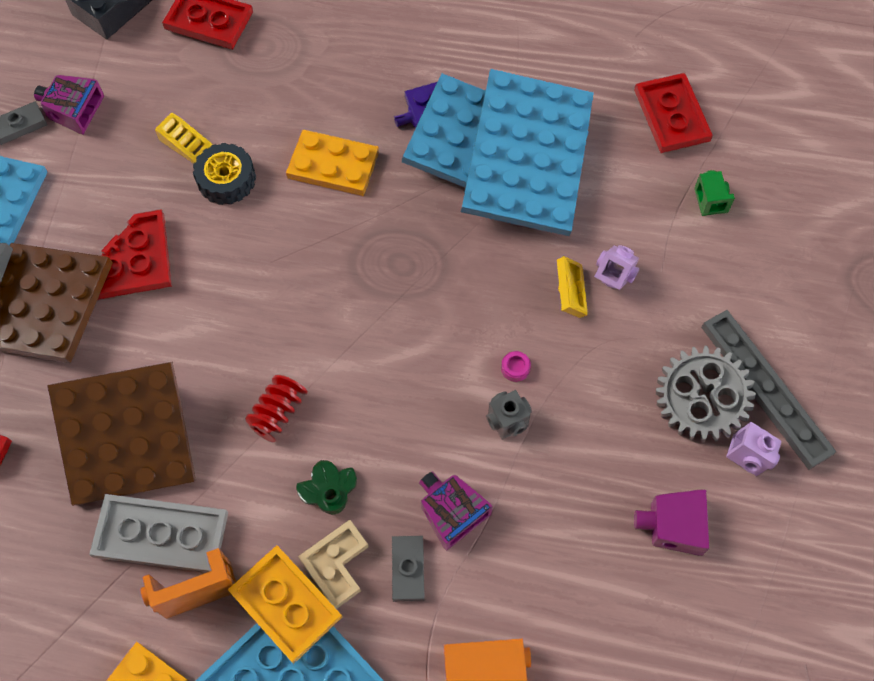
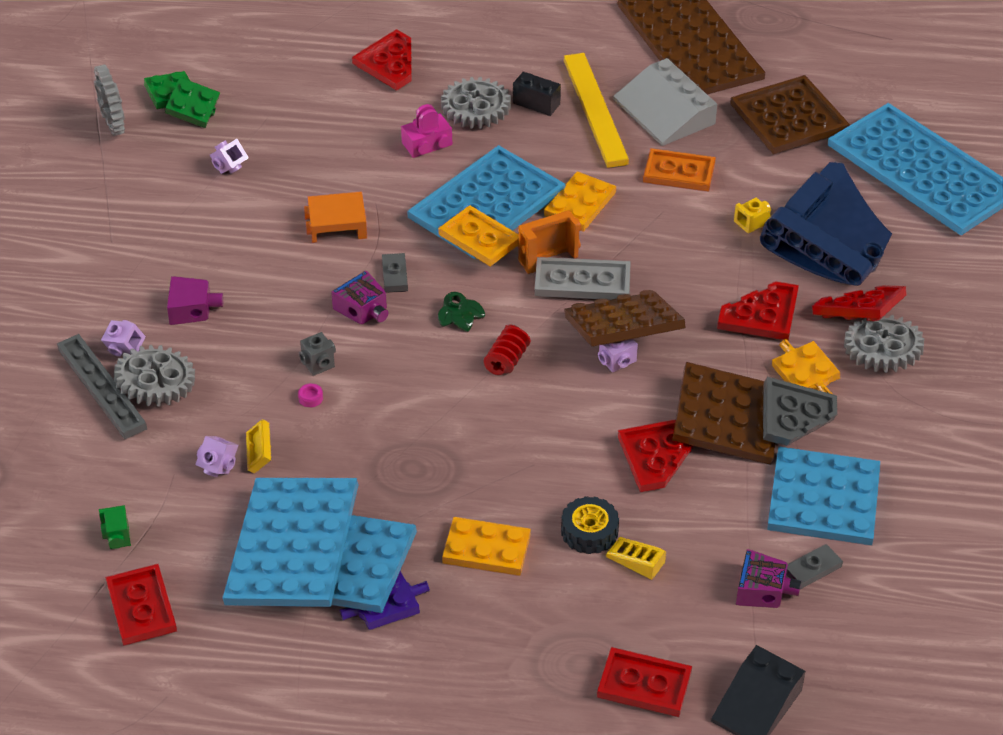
camera: 175 degrees right, 20 degrees down
tan plate [298,520,369,609] -> none

